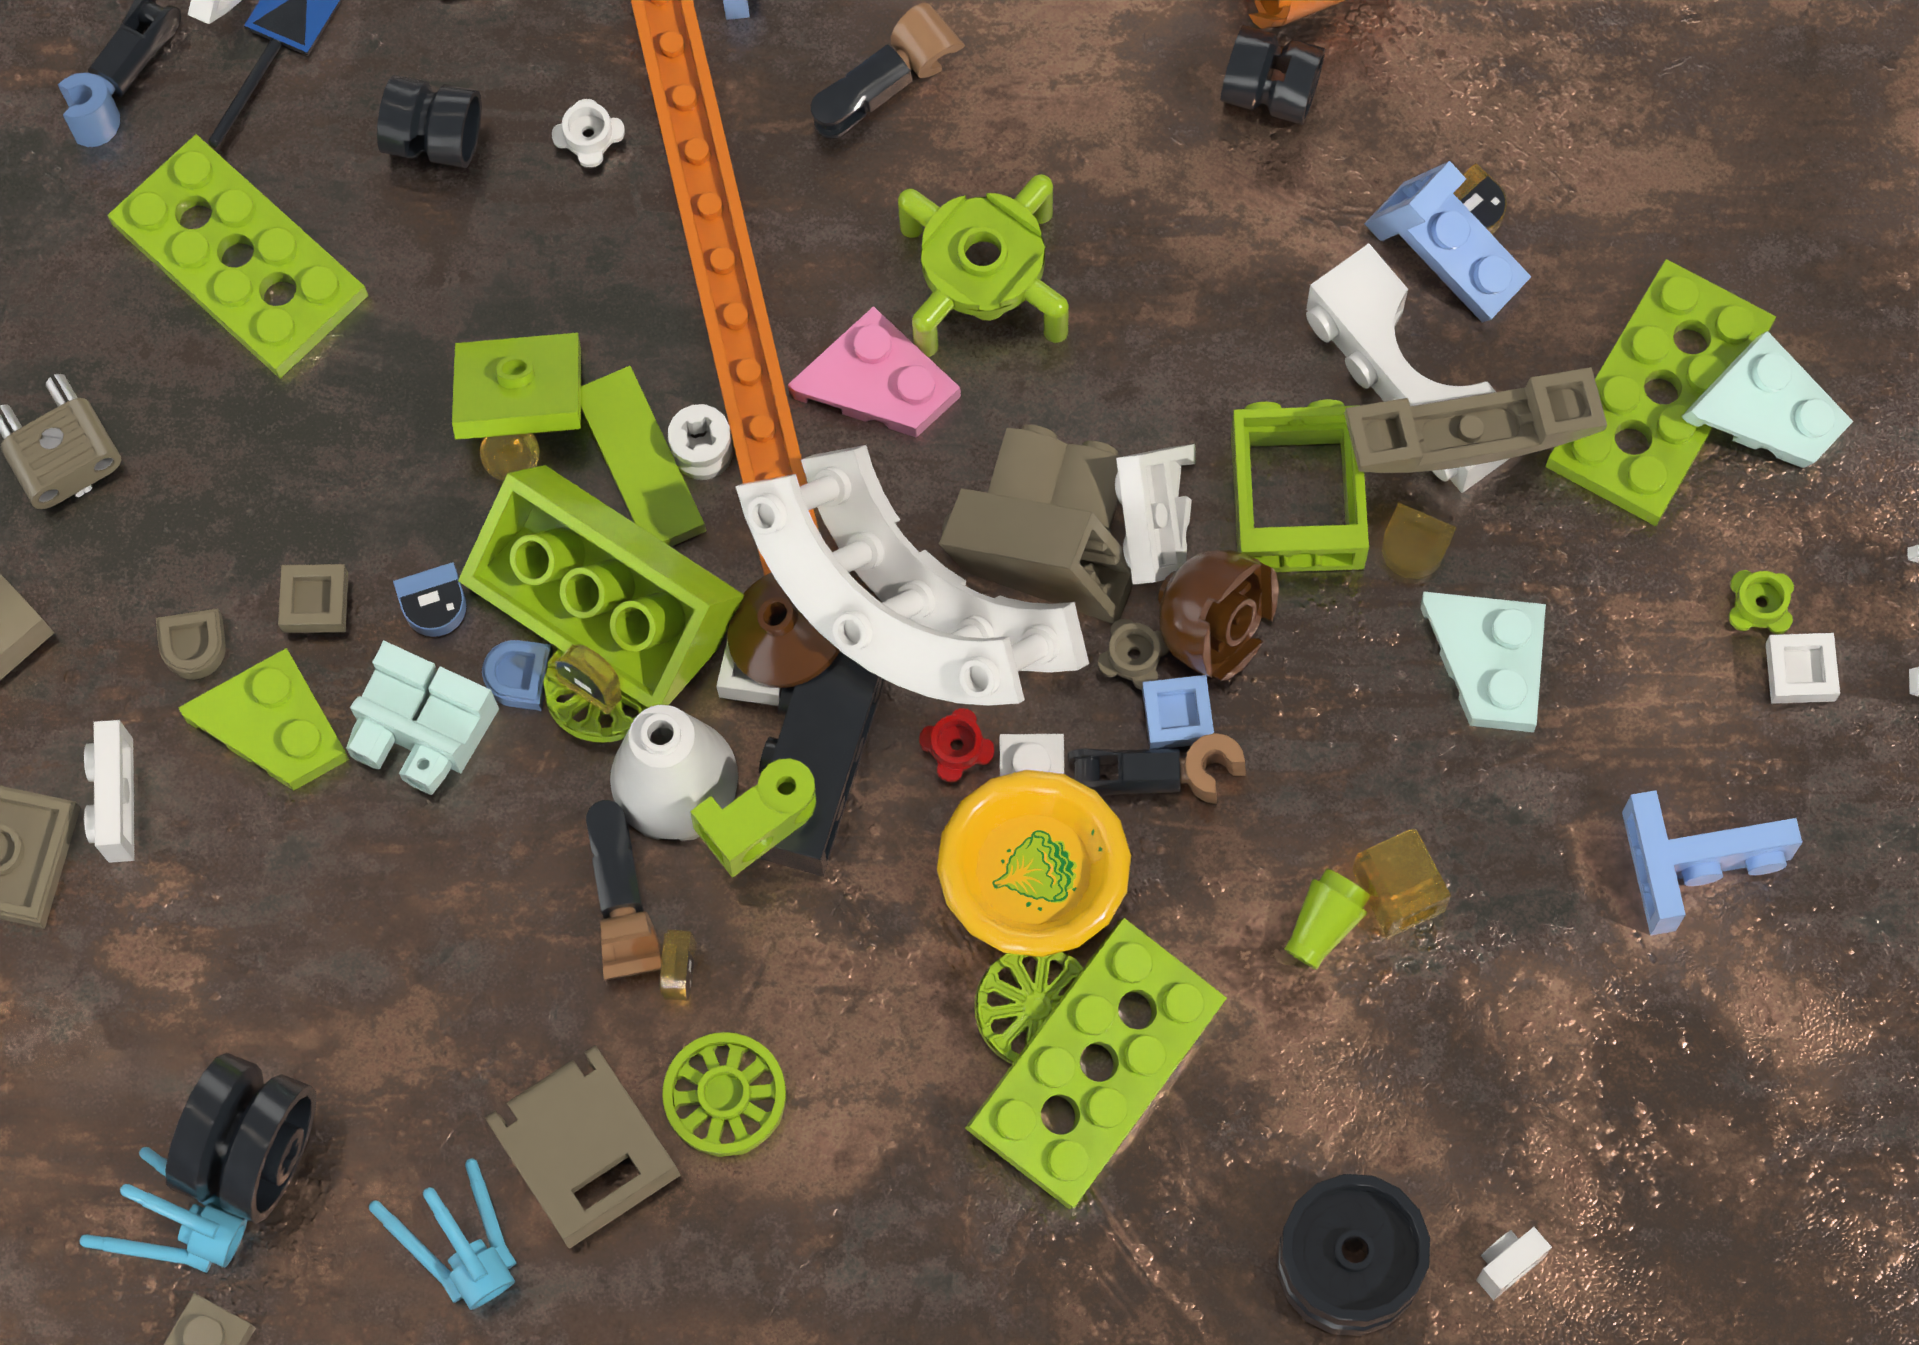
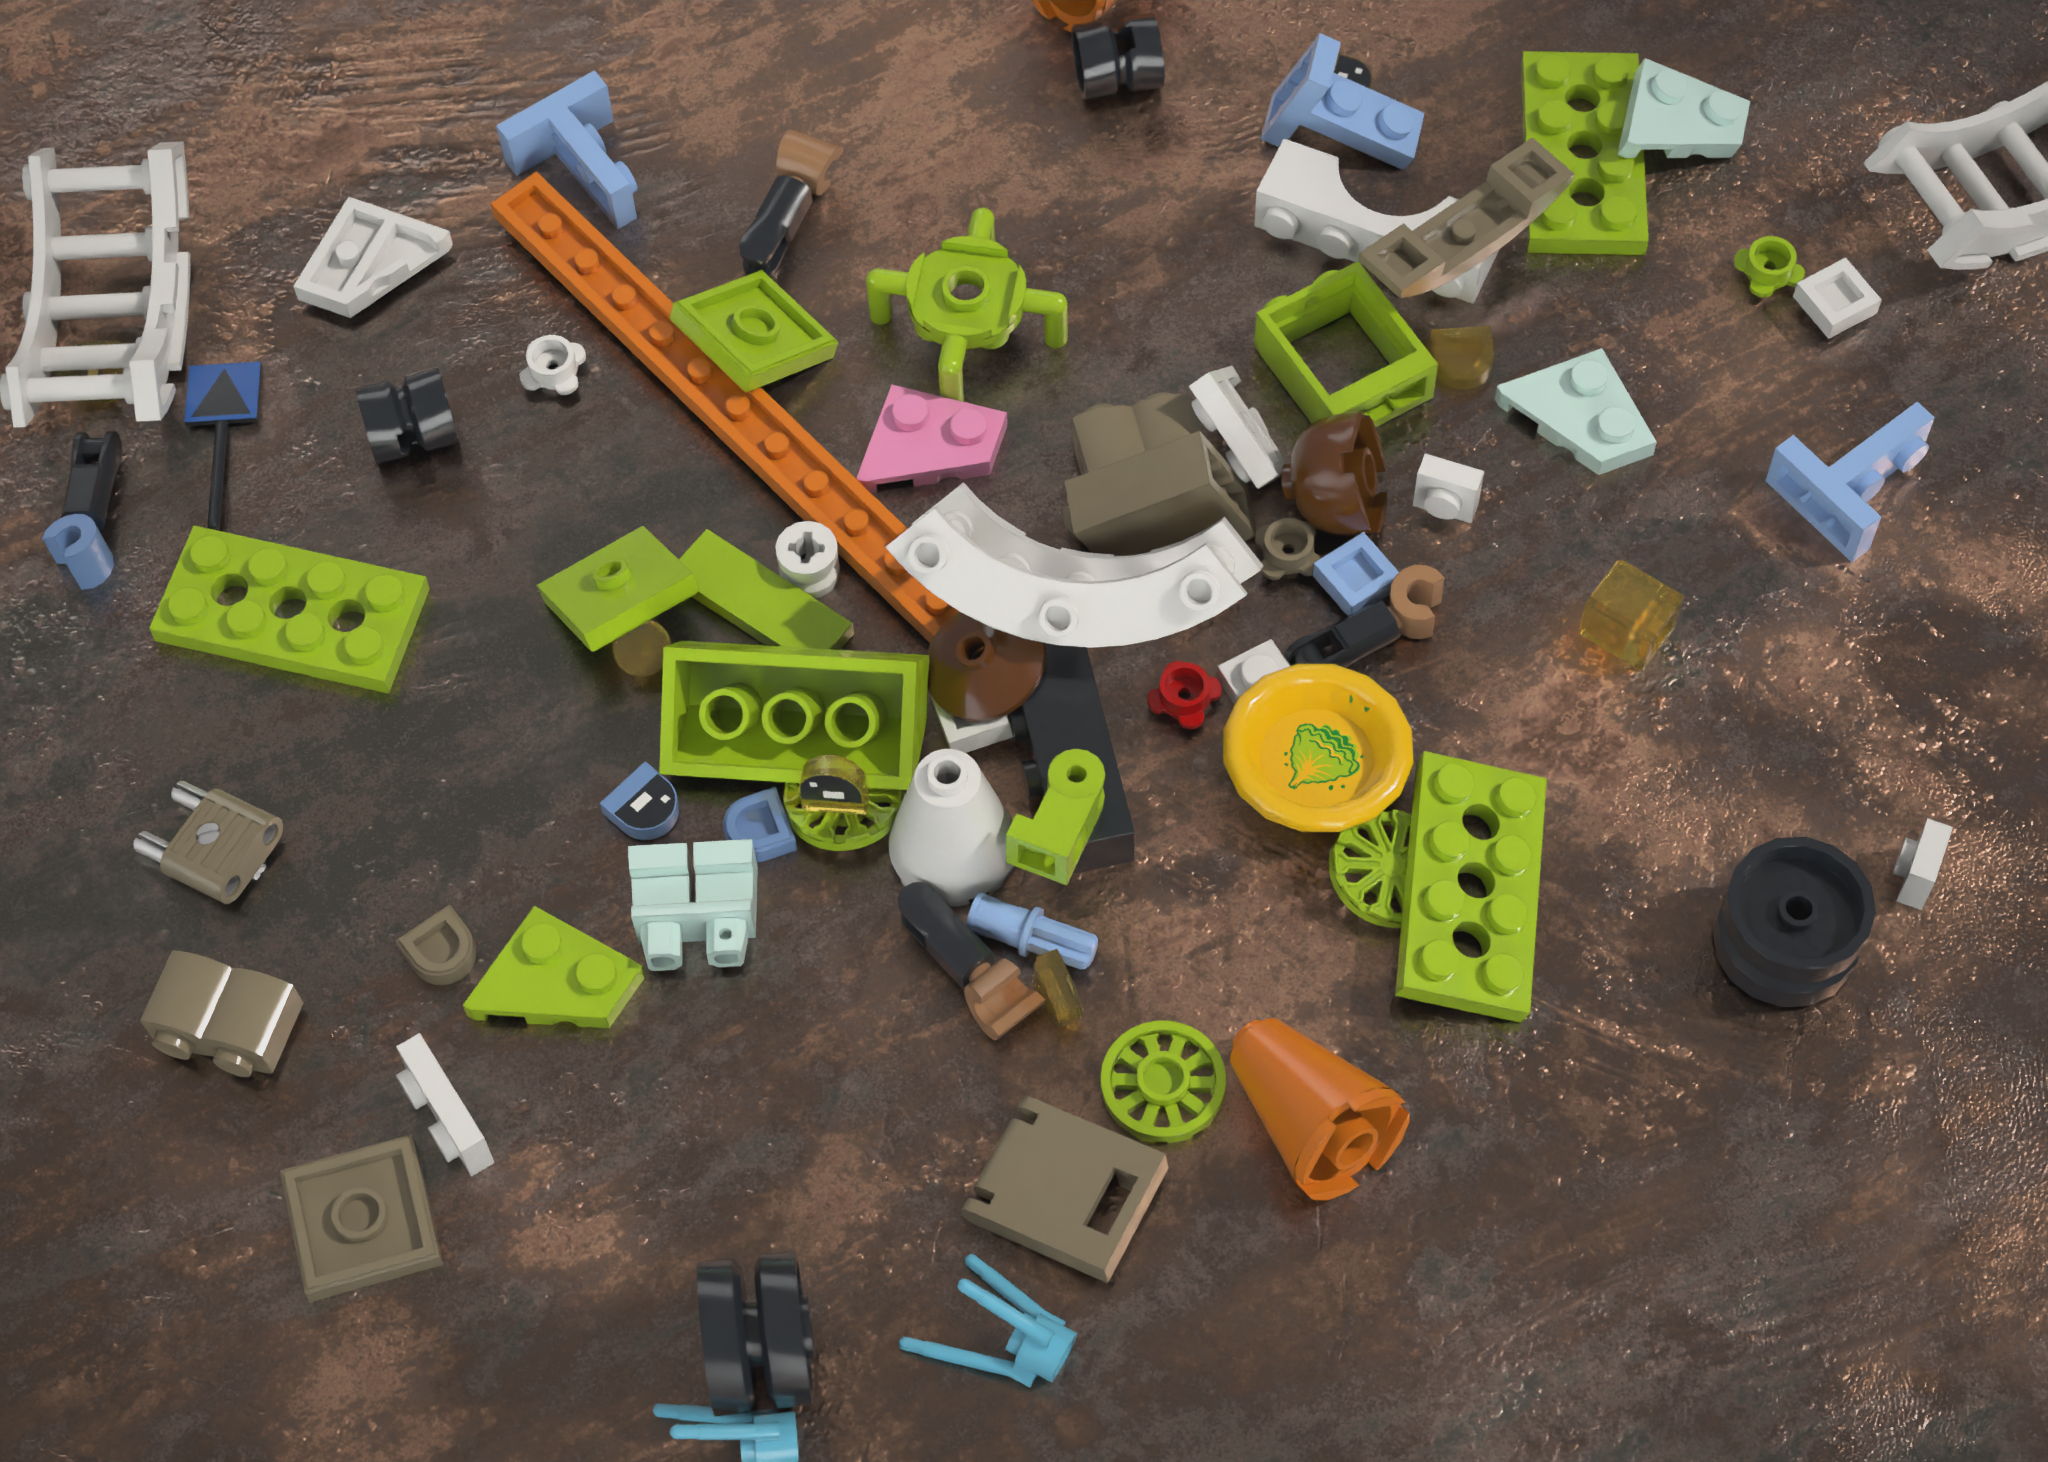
camera: 30 degrees left, 10 degrees down
dark tan plate [278,564,348,633] -> none
lime cone [1284,868,1371,970] -> none
none -> lime plate [669,270,839,392]
none -> light blue axle [966,892,1098,970]
none -> orange cone [1230,1018,1410,1200]
none -> white plate [1413,454,1484,523]

